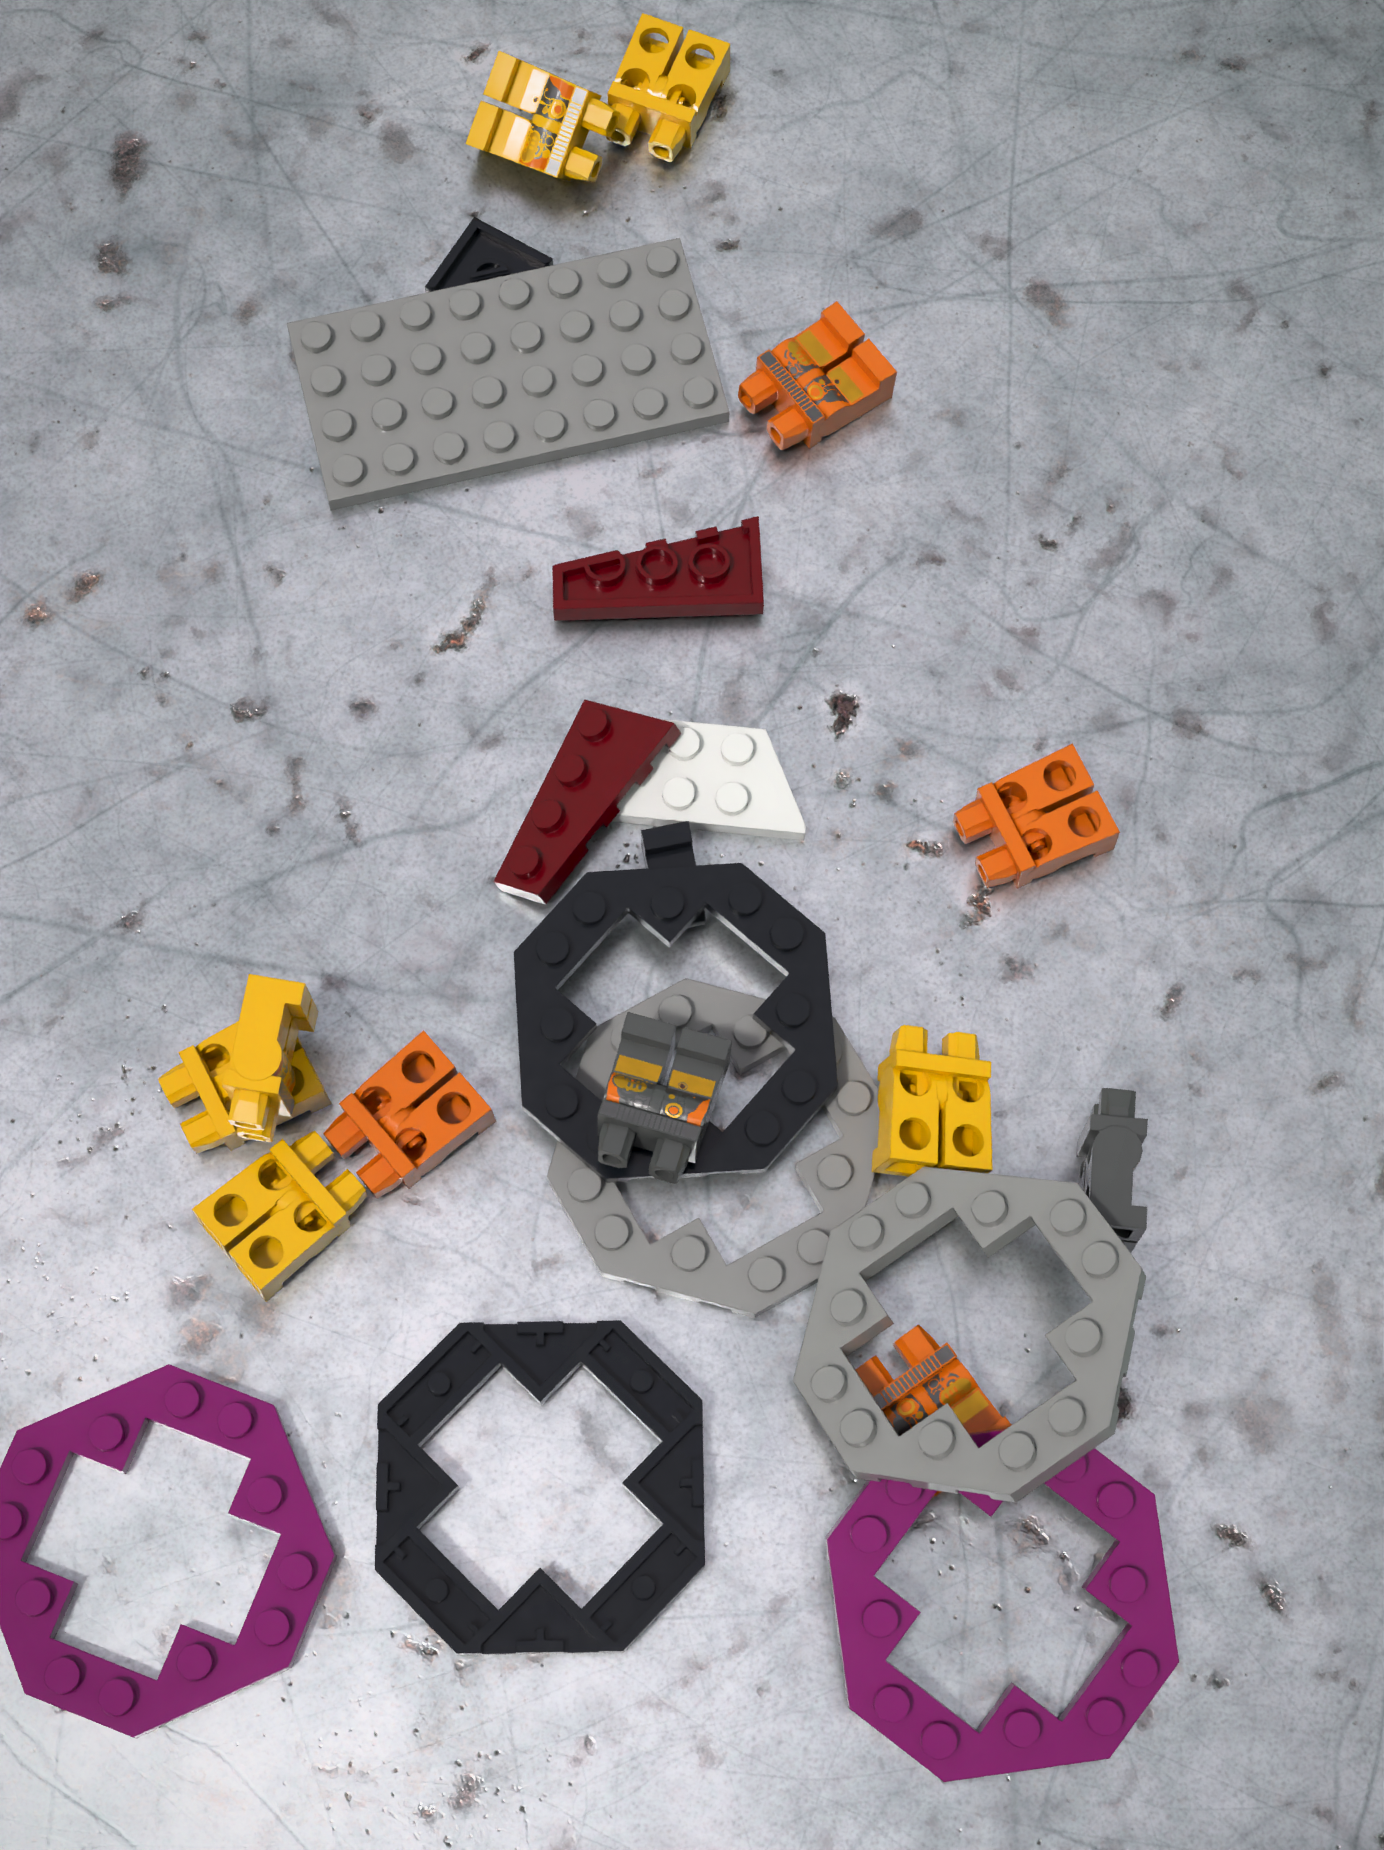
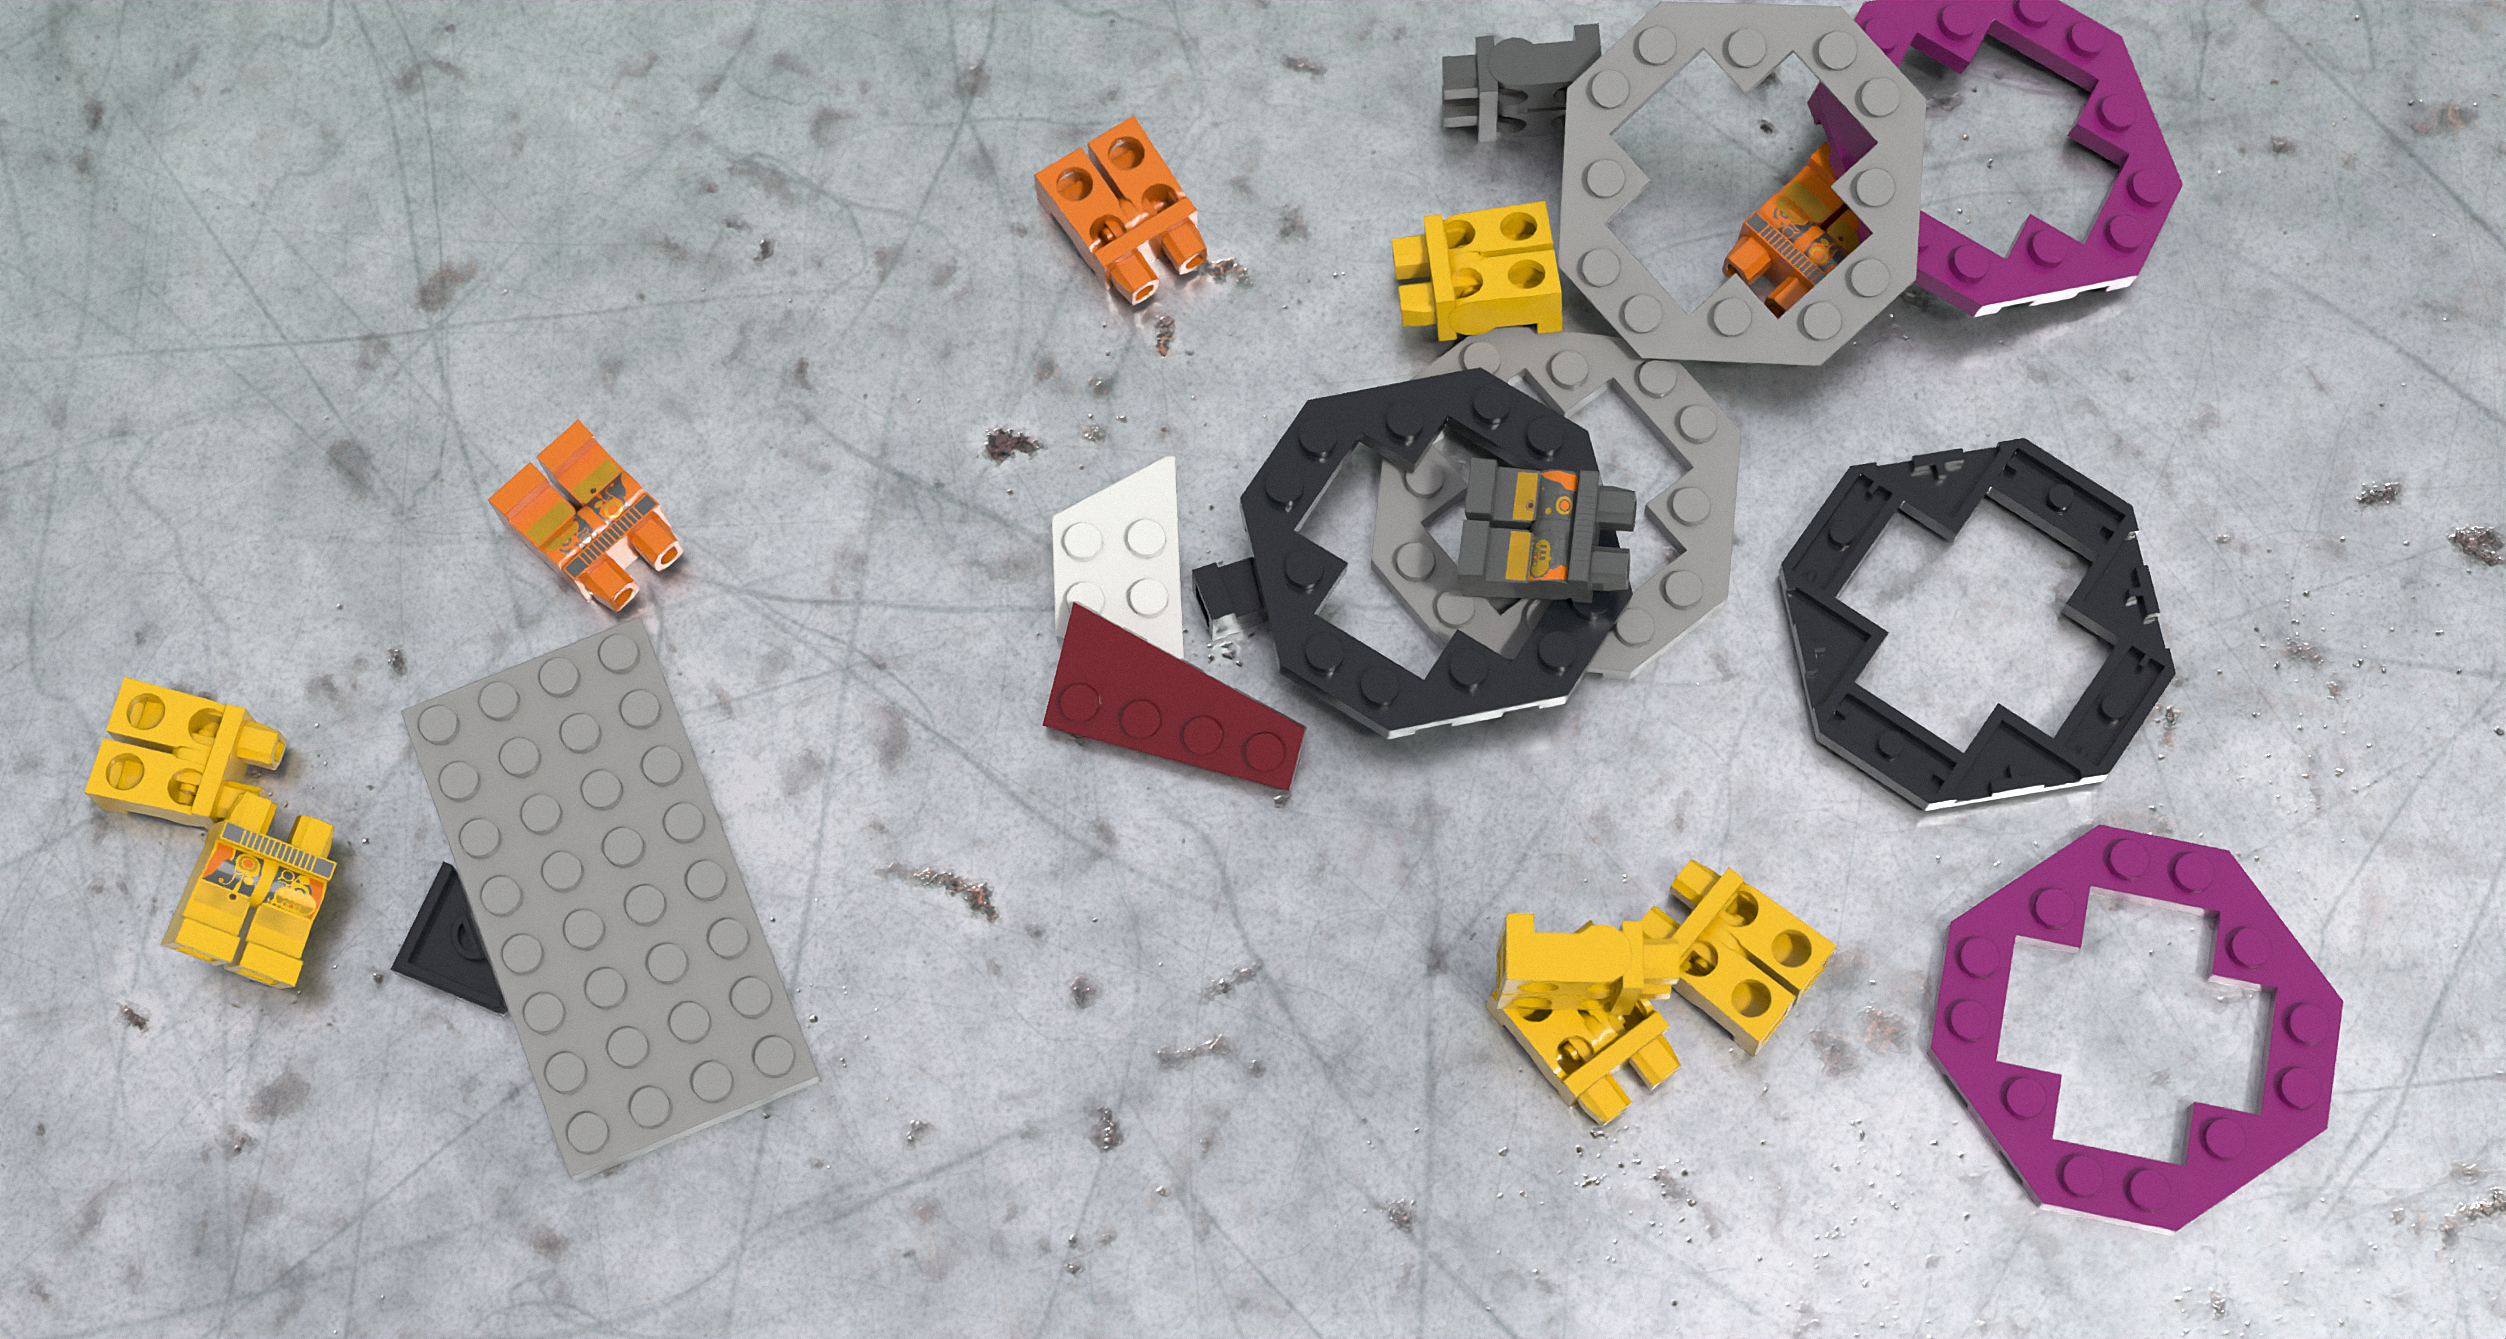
camera: 95 degrees left, 0 degrees up
orange hips [323,1030,496,1198] -> none
dark red wing [552,516,764,621] -> none

